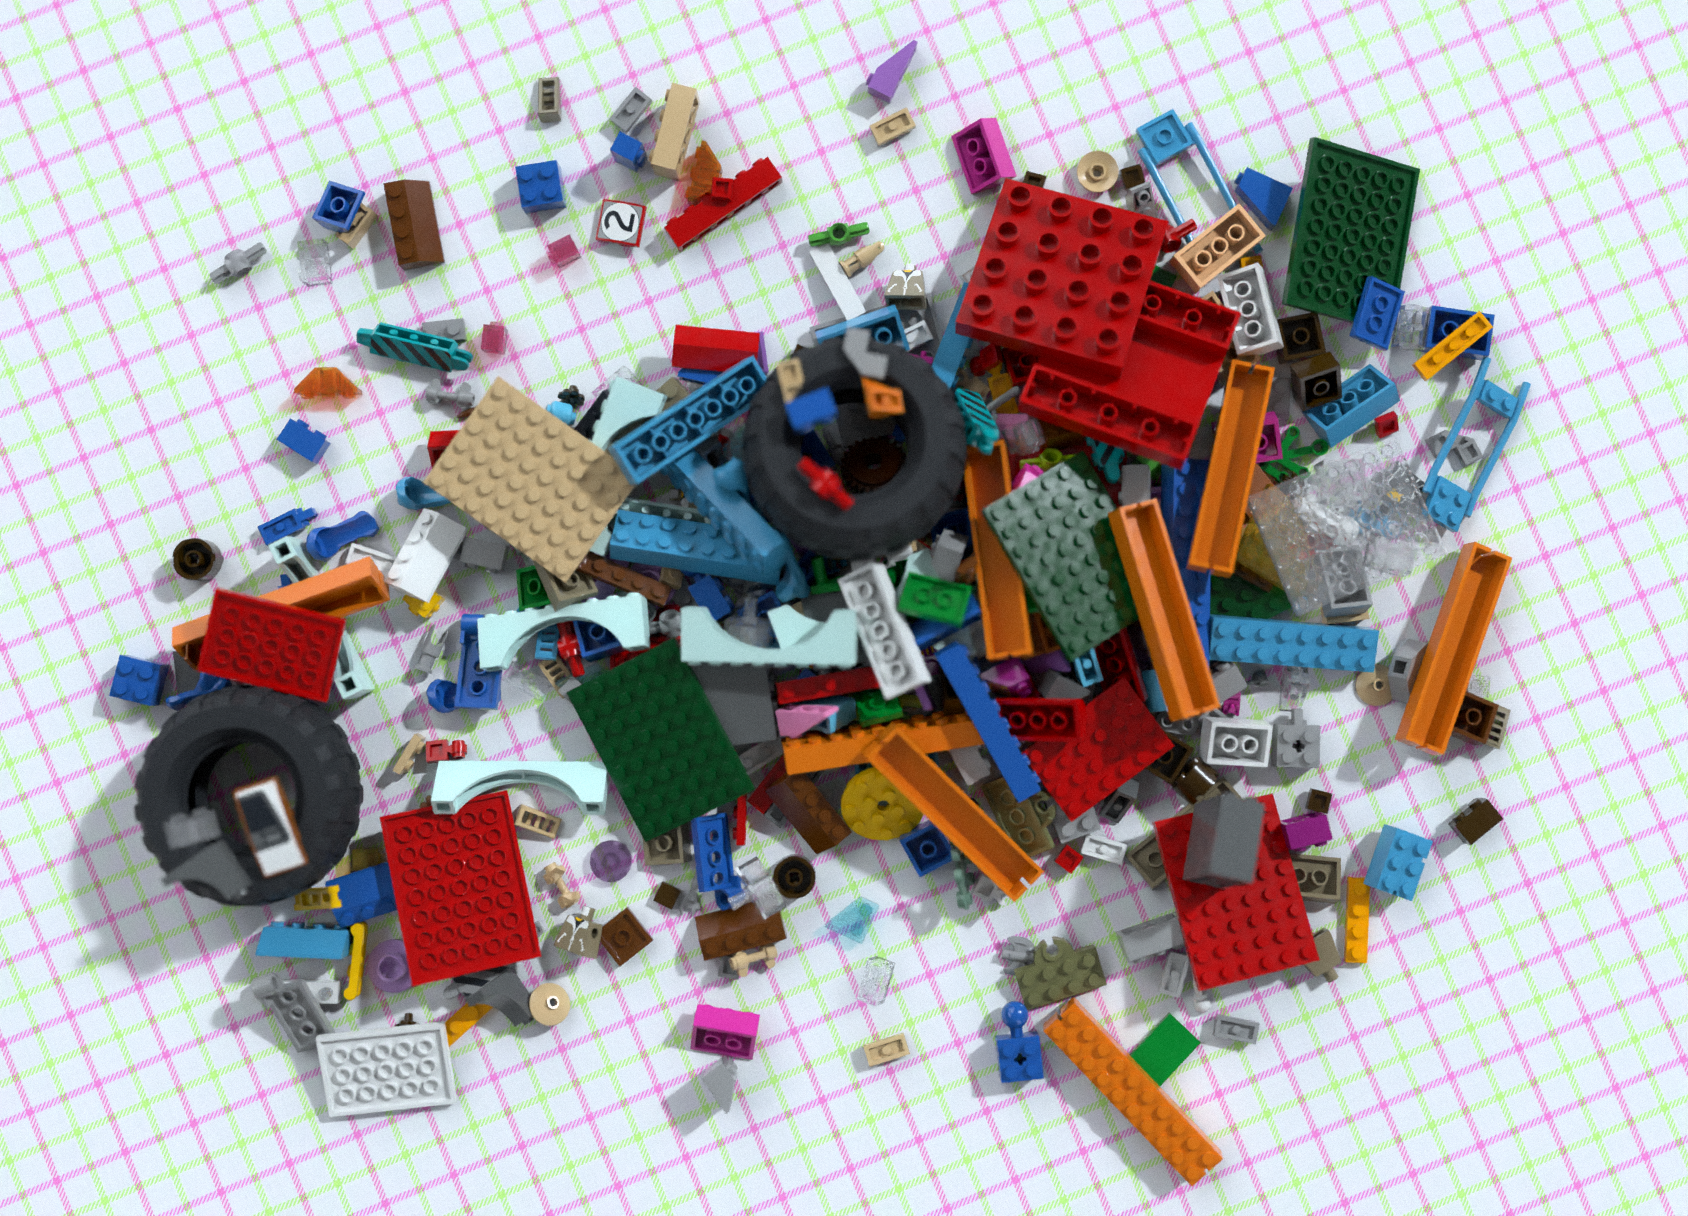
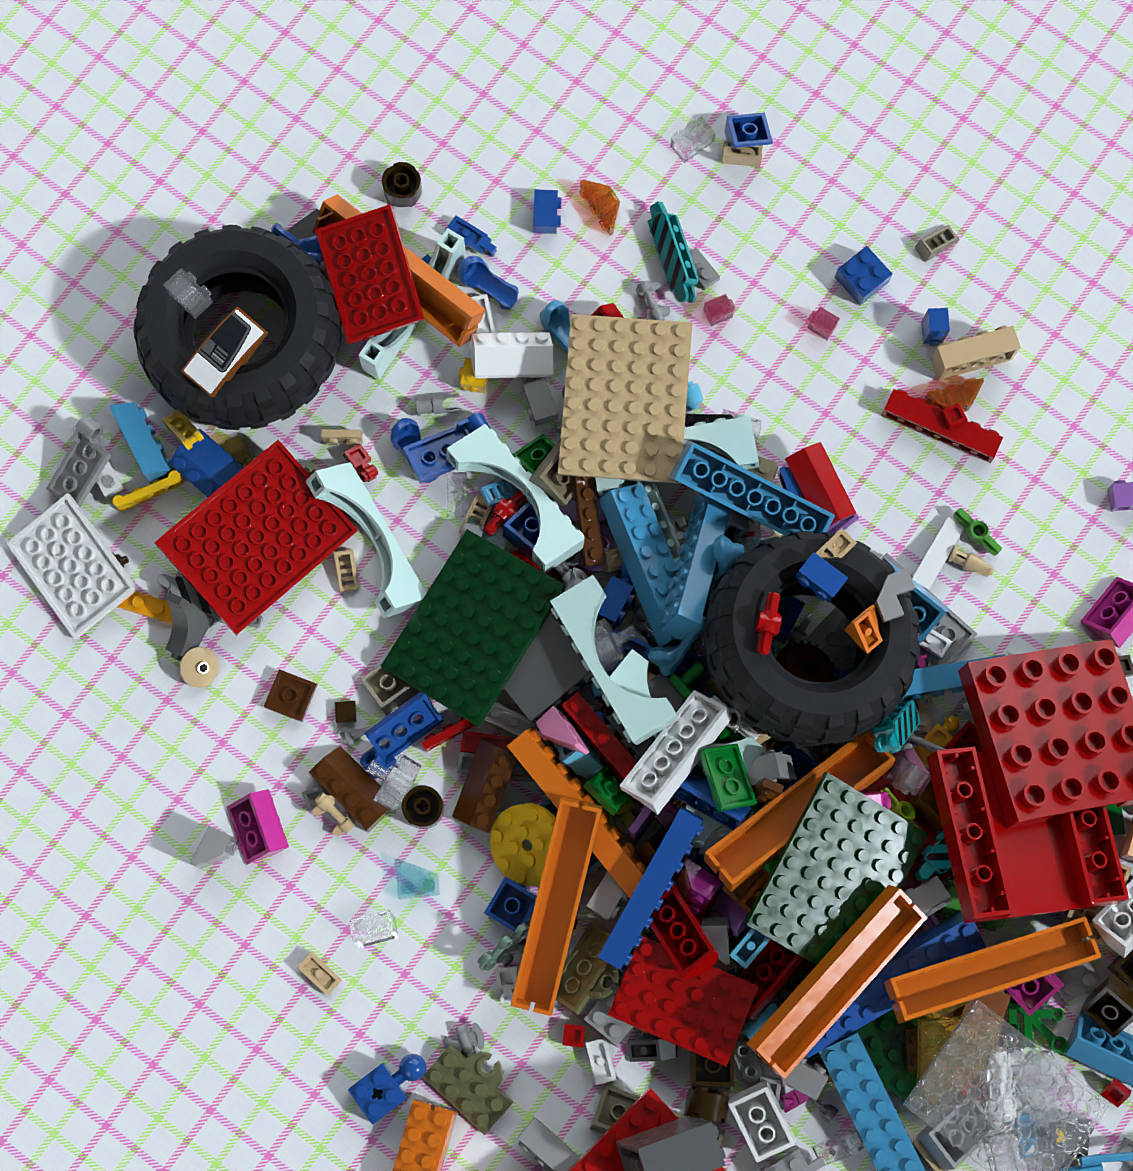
camera: 55 degrees right, 10 degrees down
blue brick [109,655,170,706] -> none
dark grey arch [160,840,252,899] -> none
light grey axle [210,242,267,284] -> none
lavender piece [367,939,412,993] -> none
reddish brown slope [383,179,445,270] -> none
tan piece [543,862,581,909] -> none
dark tan torso [553,905,603,959] -> none
plant [557,385,585,409] -> none
clear purple tile [590,840,633,882] -> none
slope [595,199,647,248] -> none
light grey plate [610,86,652,134] -> none
tan plate [869,107,916,146] -> none
torso [884,264,927,310] -> none
red plate [969,344,1004,377] -> none

